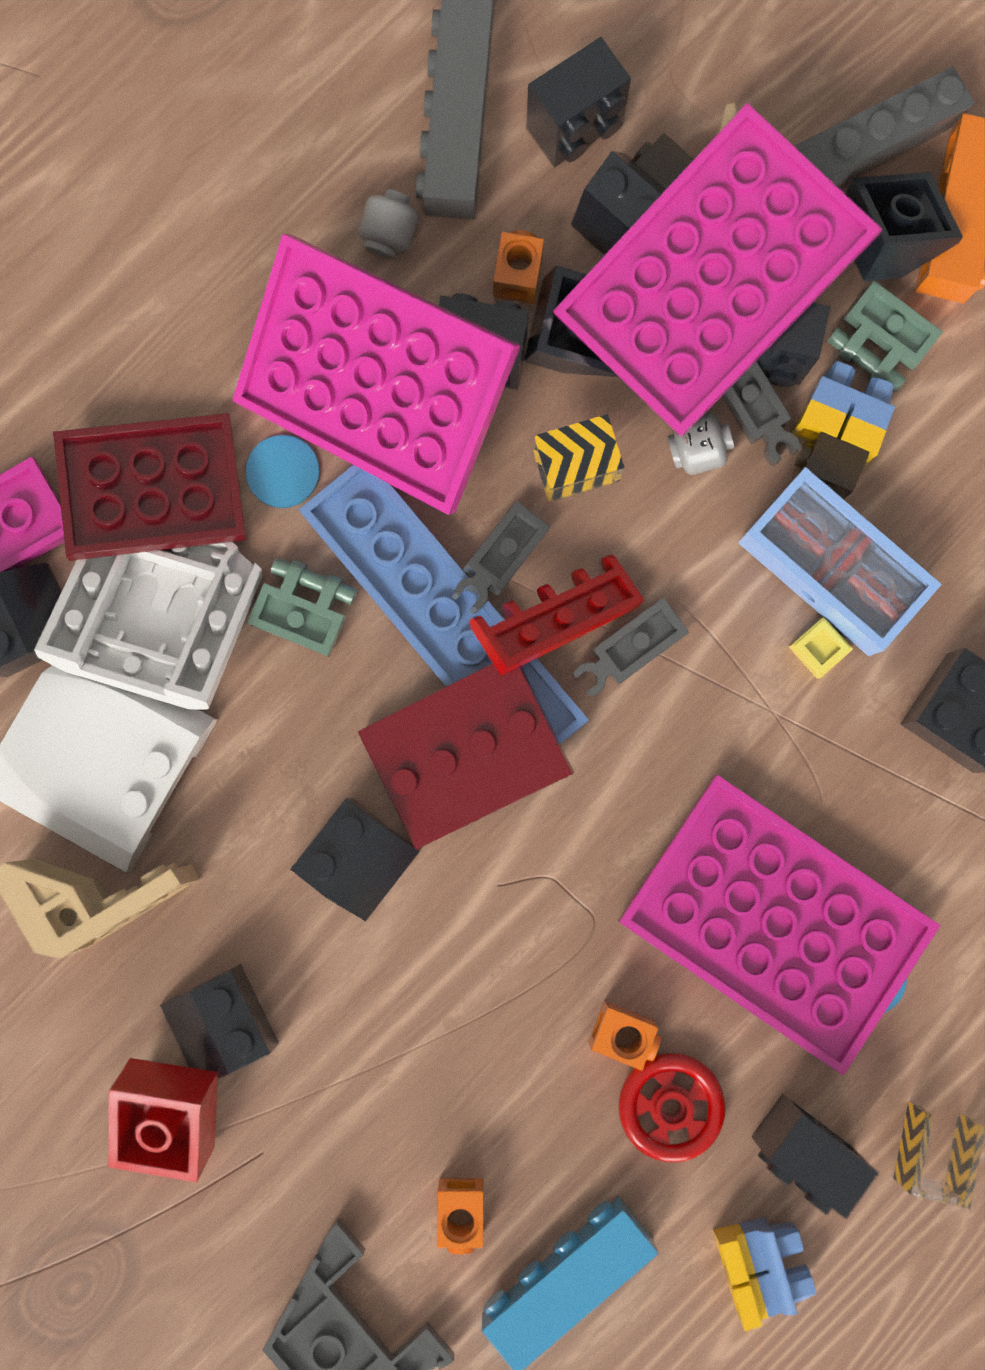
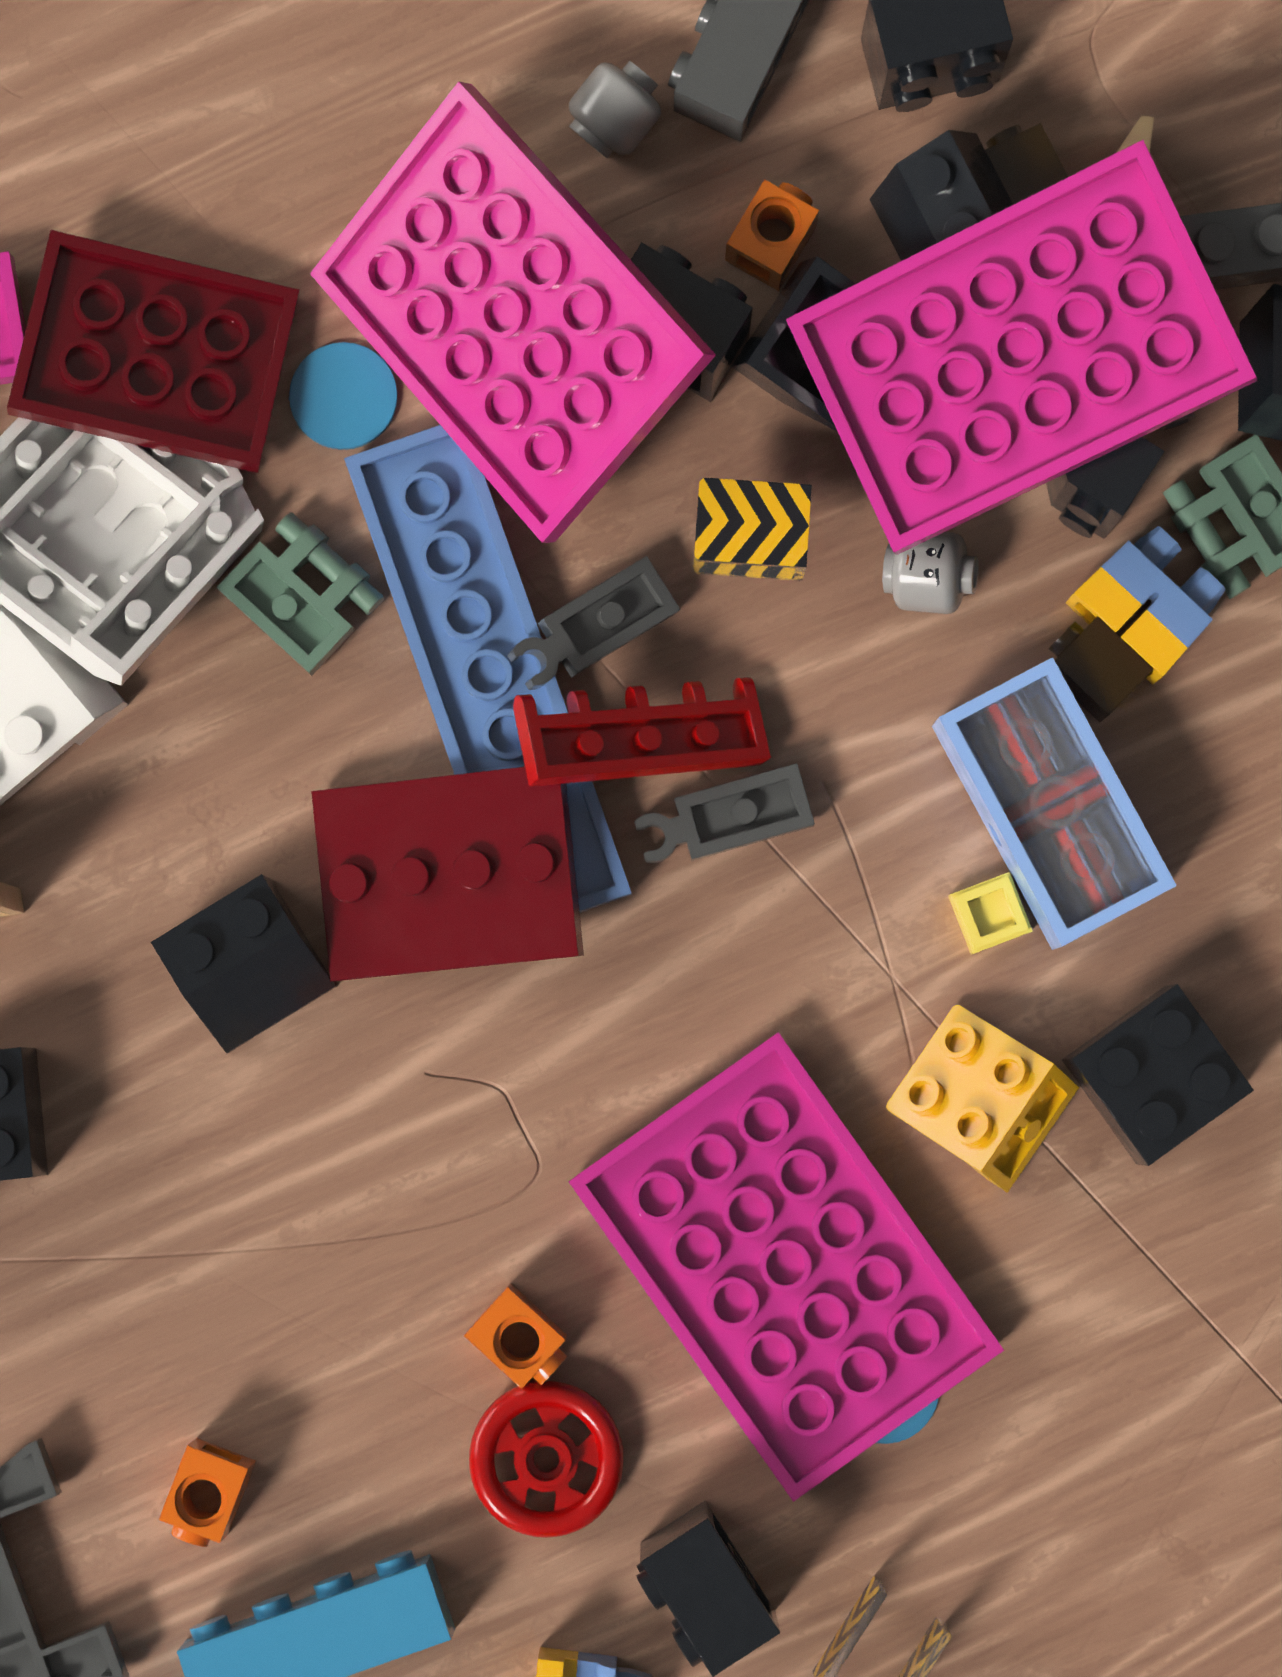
camera: 20 degrees right, 0 degrees up
dark grey plate [722,361,801,466] -> none
none -> yellow bracket [886,1005,1079,1193]

